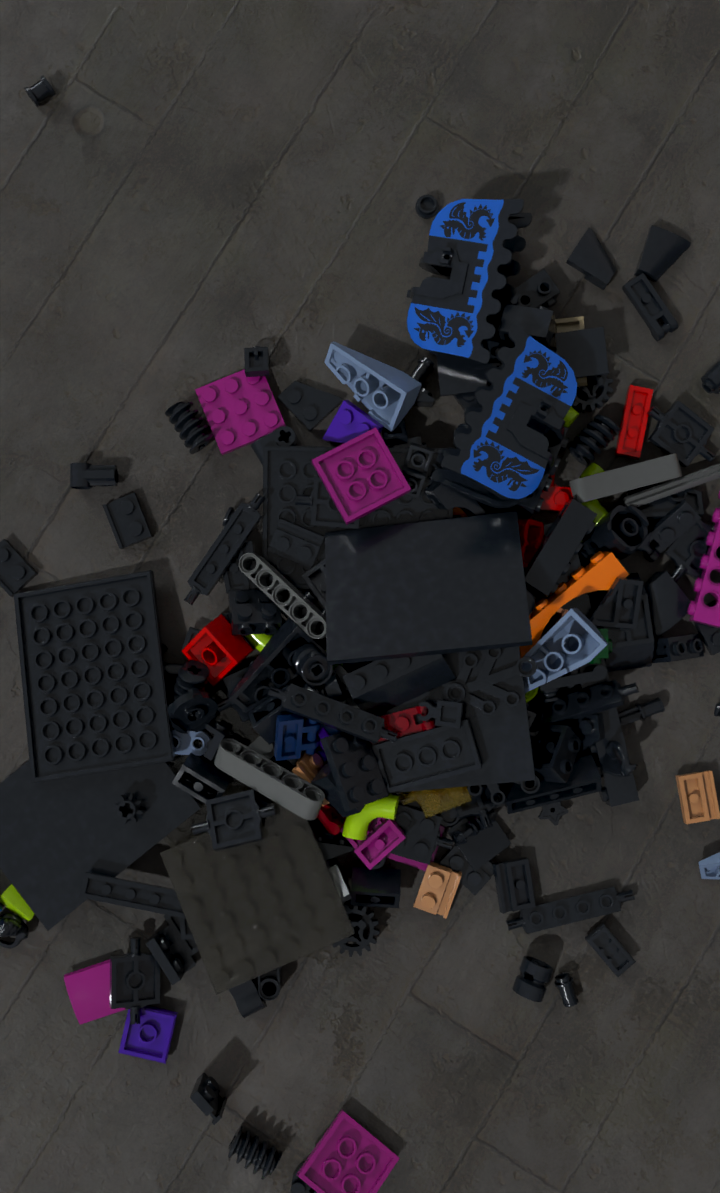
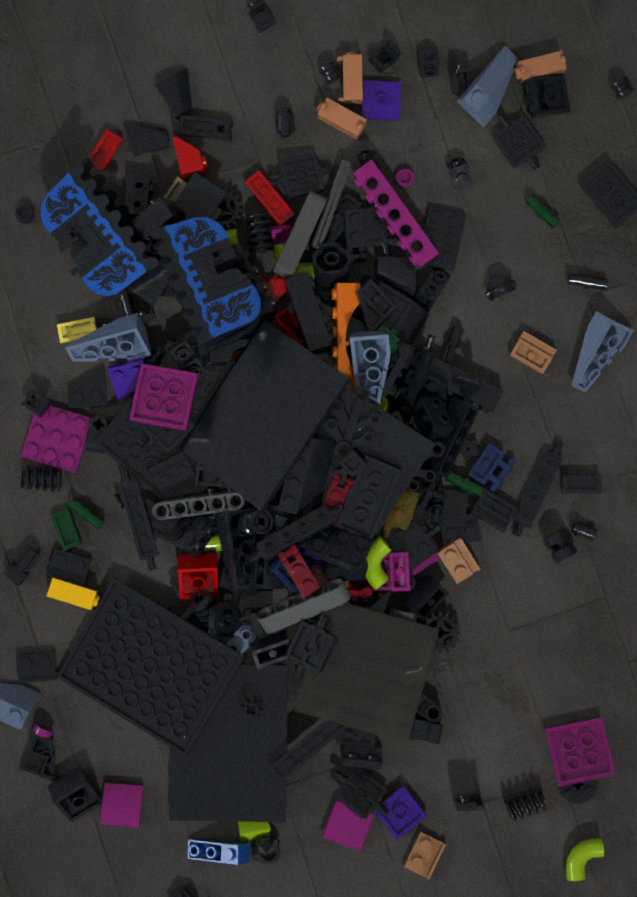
camera: 55 degrees left, 0 degrees up
none -> yellow brick [47,578,100,610]
none -> dark green tile [50,508,82,551]
none -> light yellow plate [57,317,97,344]
none -> dark green pin [67,497,105,530]
none -> red plate [89,129,123,172]
none -> red slope [172,137,208,182]
none -> magenta plate [271,224,291,245]
none -> dark red plate [277,543,320,598]
none -> medium nougat plate [404,831,446,879]
none -> dark green pin [445,470,485,498]
none -> dark blue plate [468,443,516,493]

